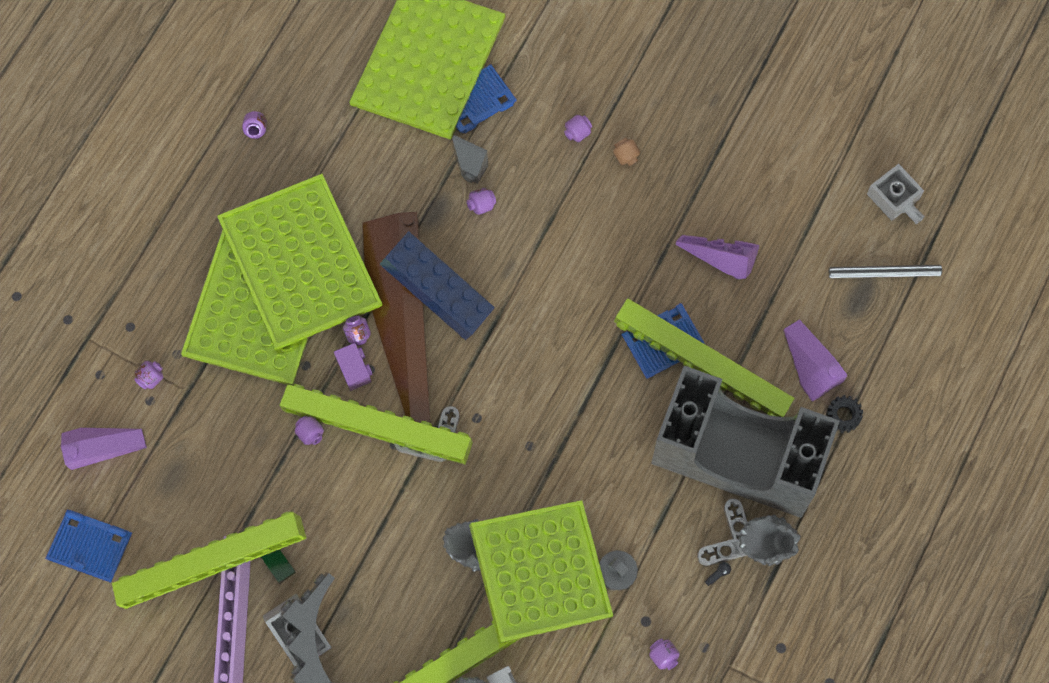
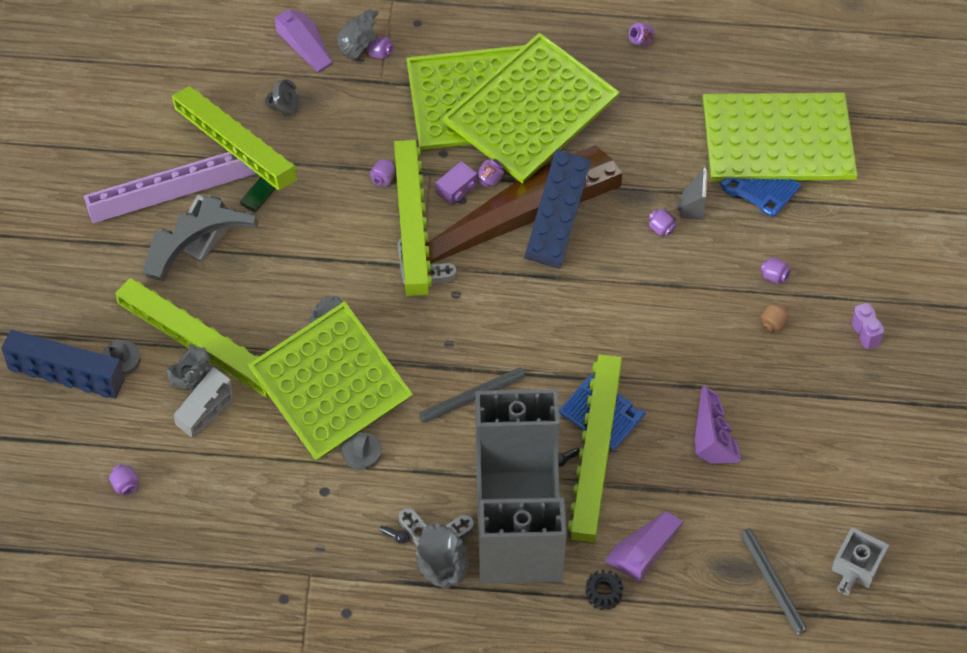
camera: 65 degrees right, 15 degrees down
blue window [45,510,132,583] -> none
medium lavender head [649,639,679,670] -> none
none -> dark grey tile [265,79,300,115]
none -> dark grey hair [337,9,379,61]
none -> dark grey axle [419,367,525,423]
none -> medium lavender brick [851,303,884,349]

